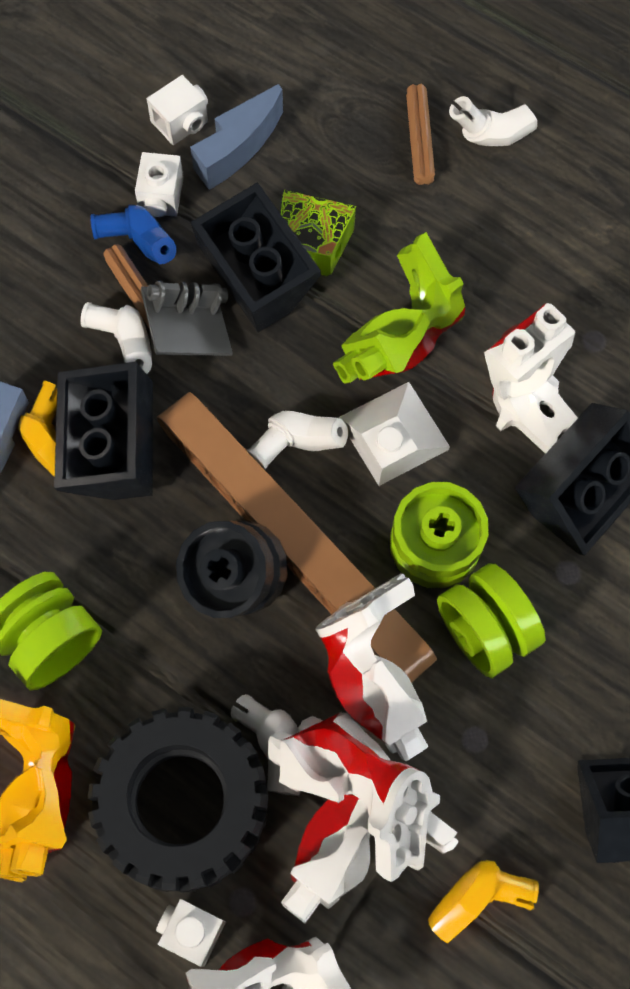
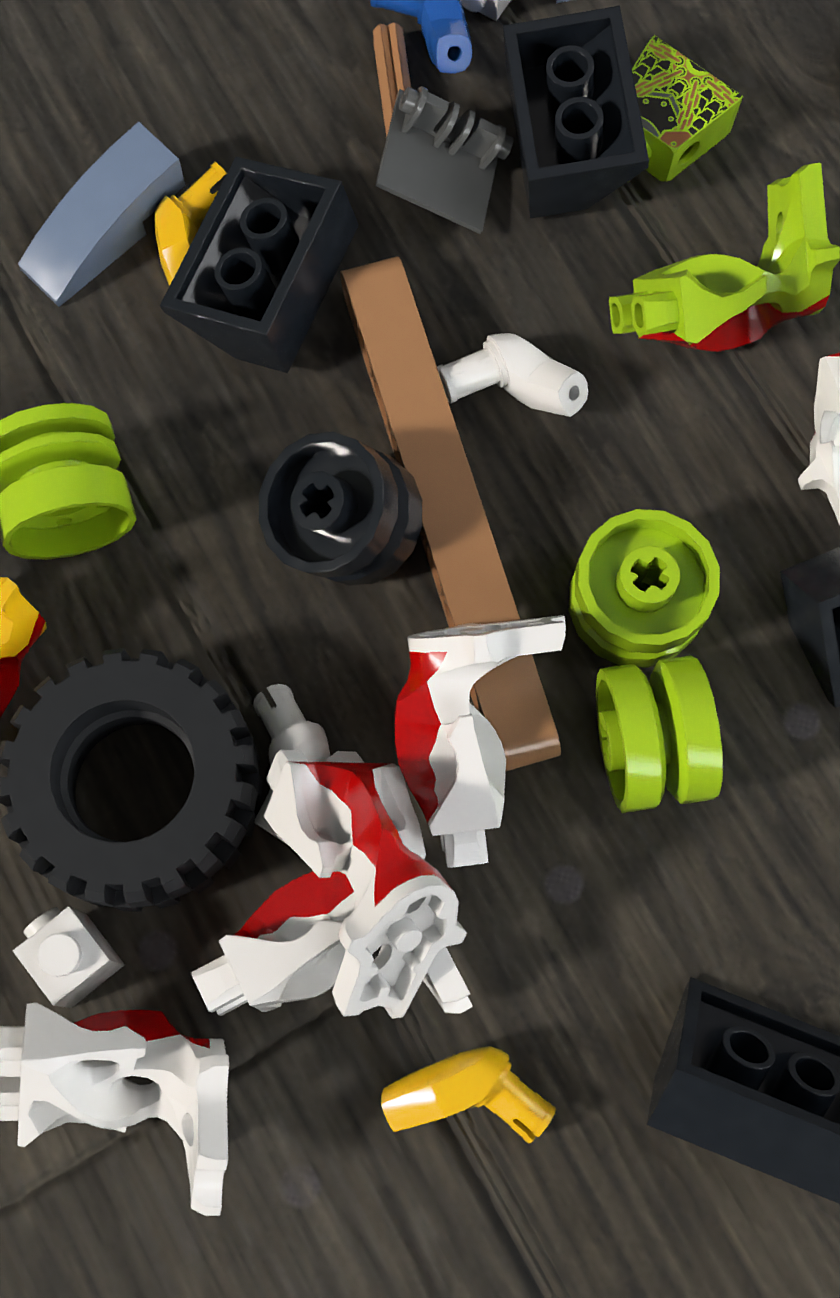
camera: 25 degrees right, 5 degrees up
white arm [81,302,152,374] -> none
white slope [339,382,450,486] -> none

